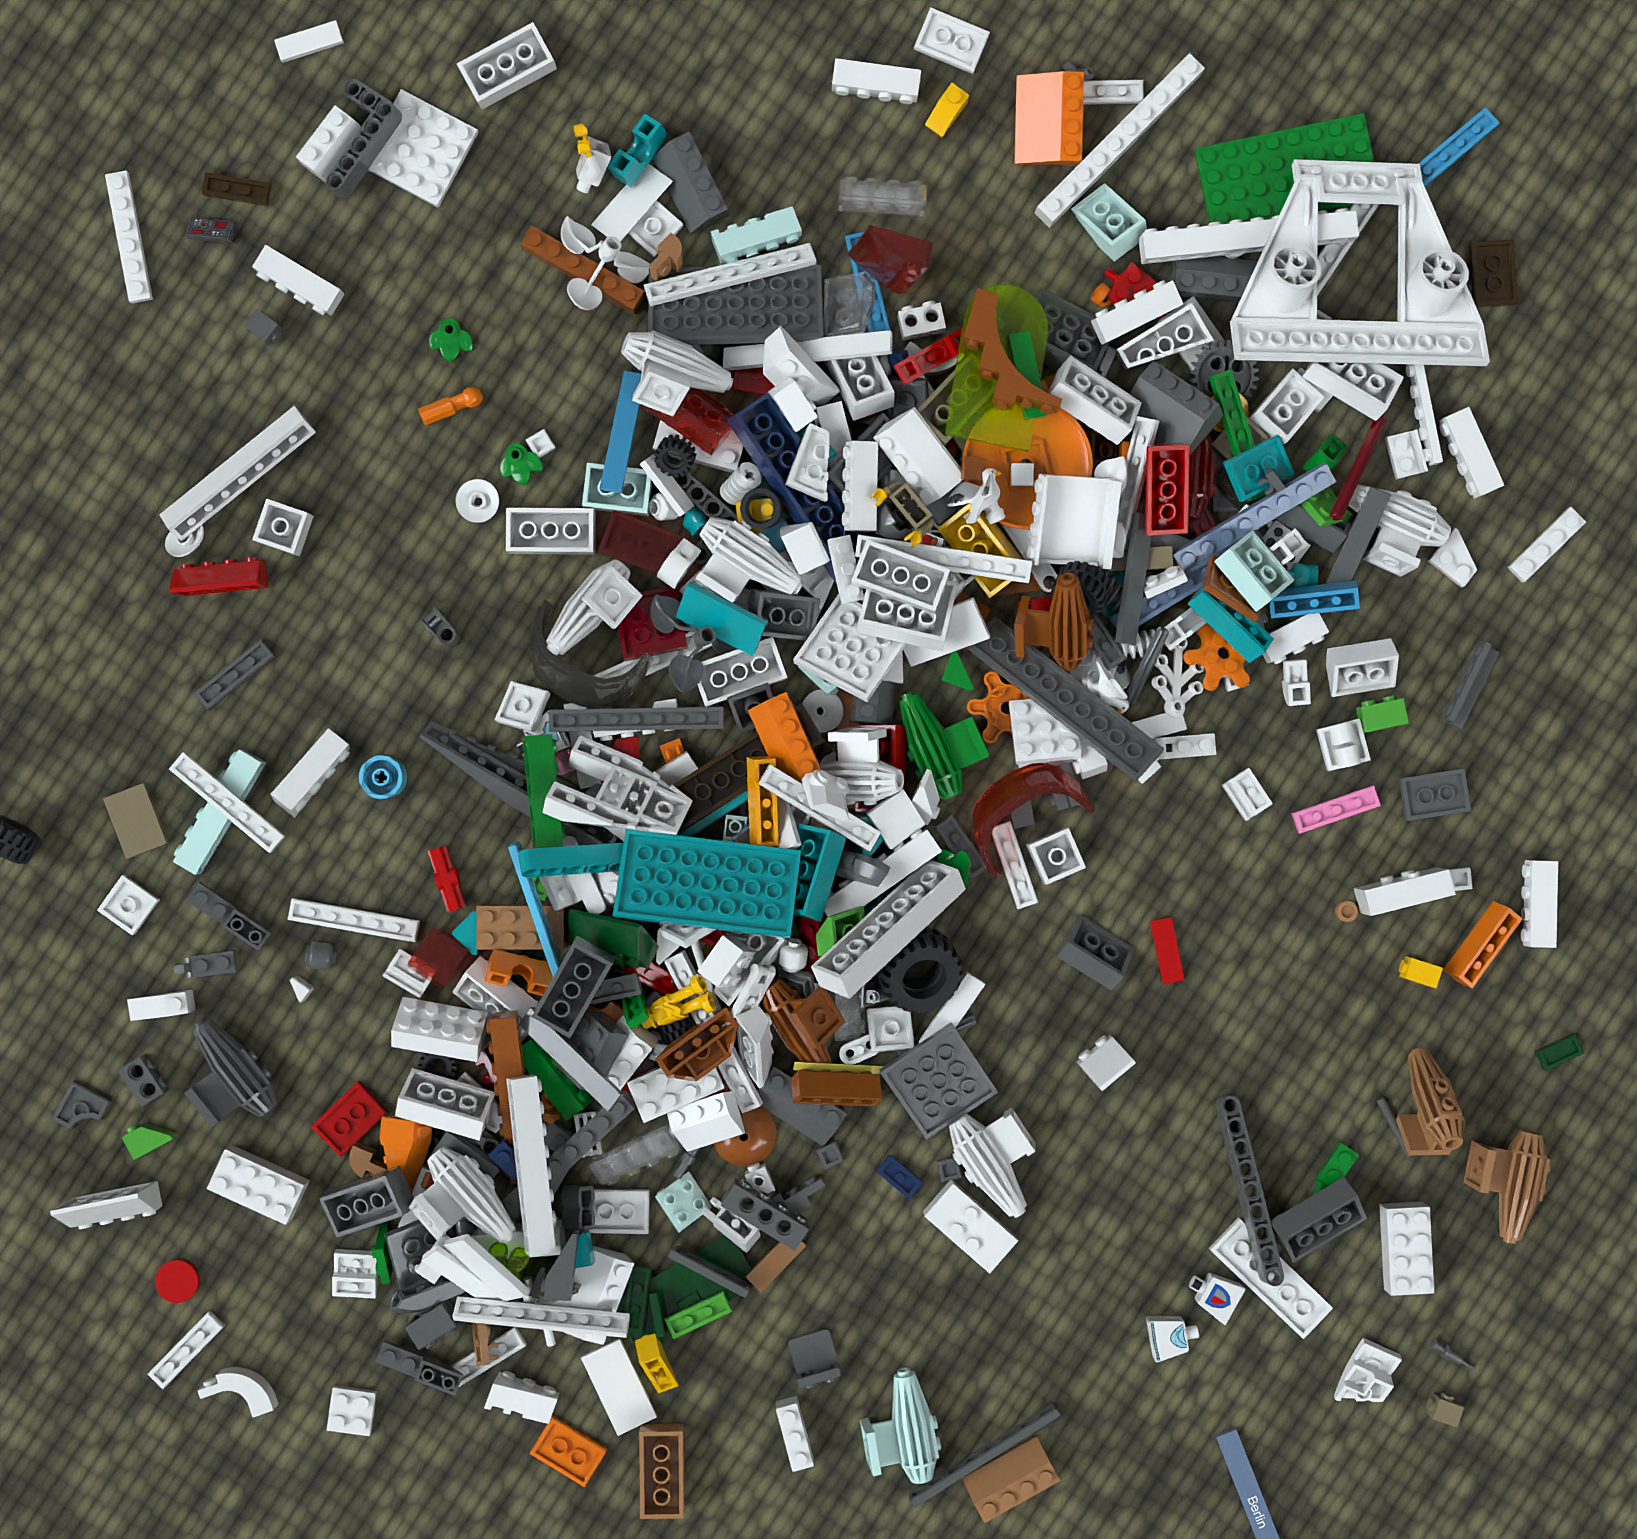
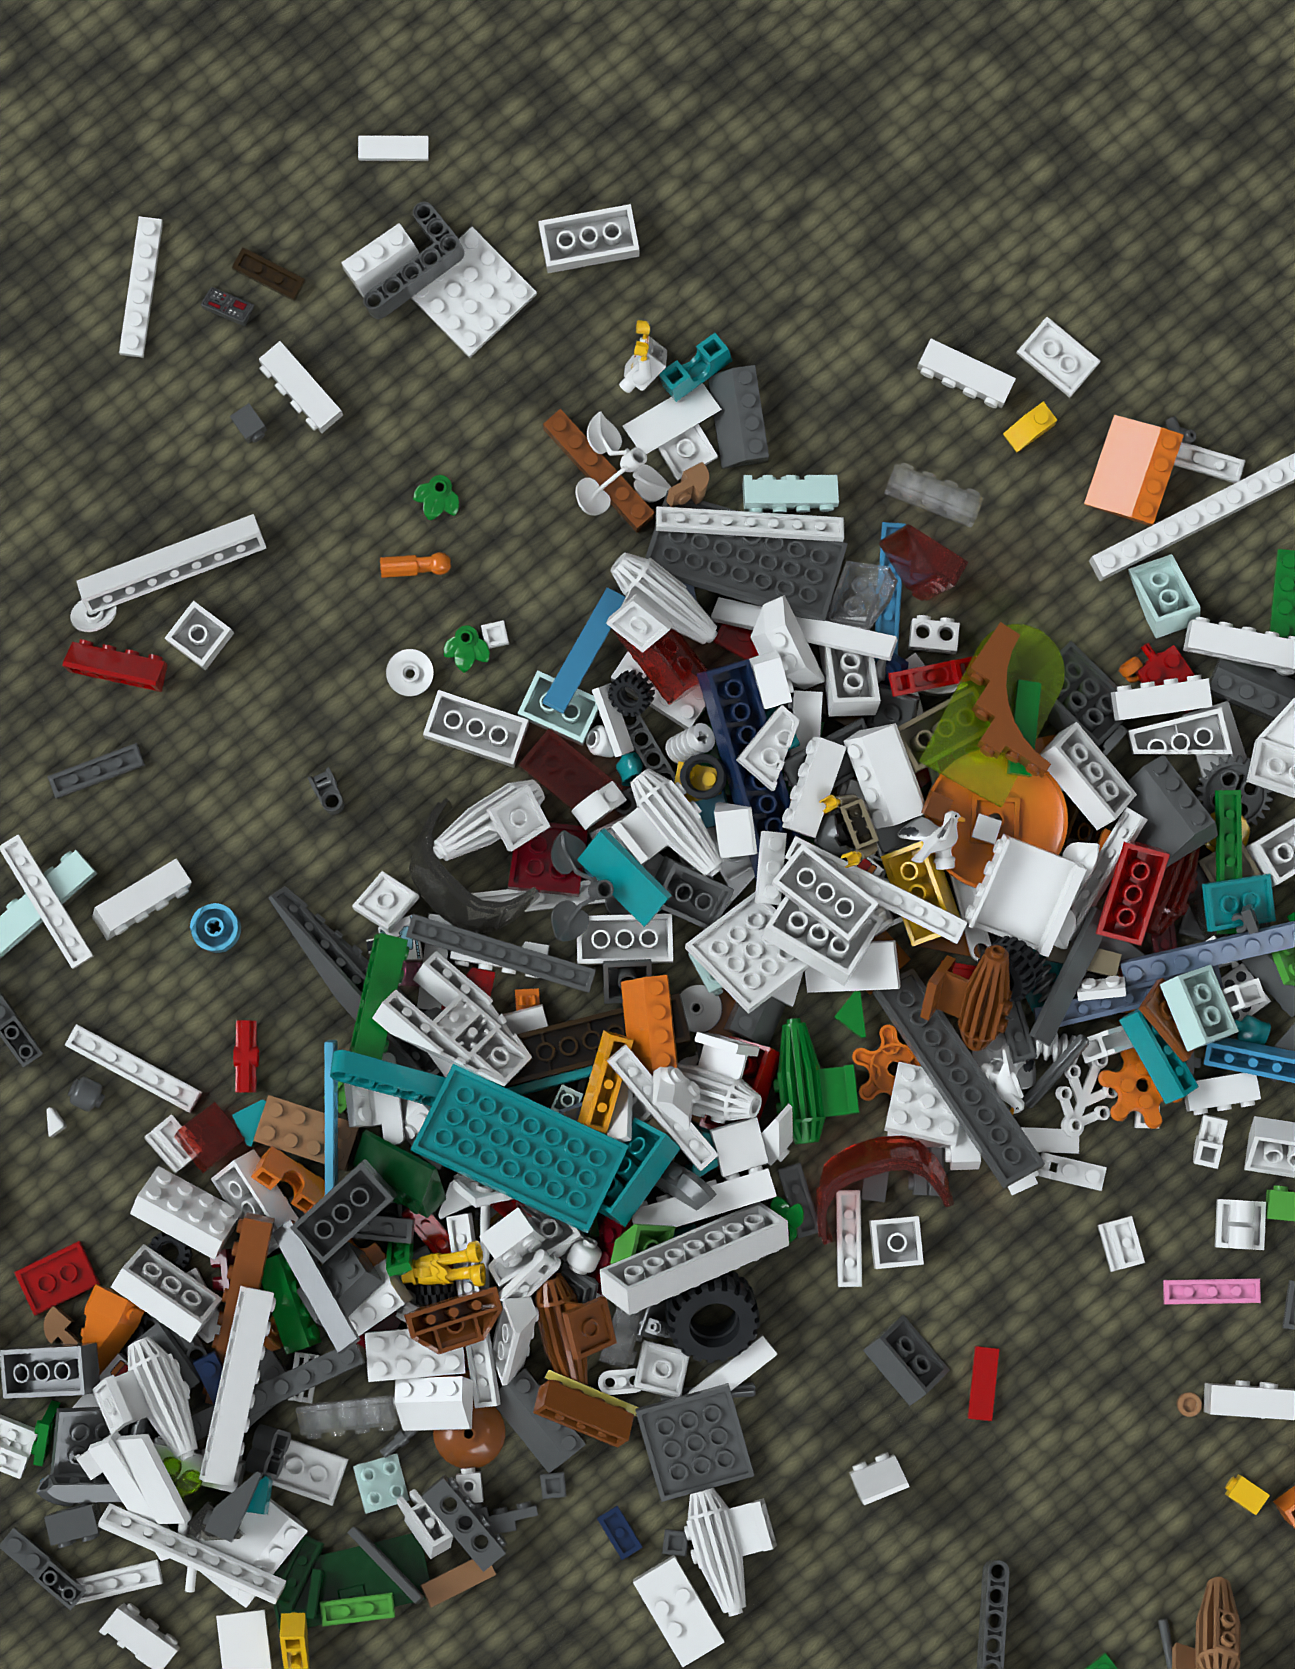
camera: 15 degrees right, 5 degrees down
medium nougat plate [471,1322,499,1366] -> none

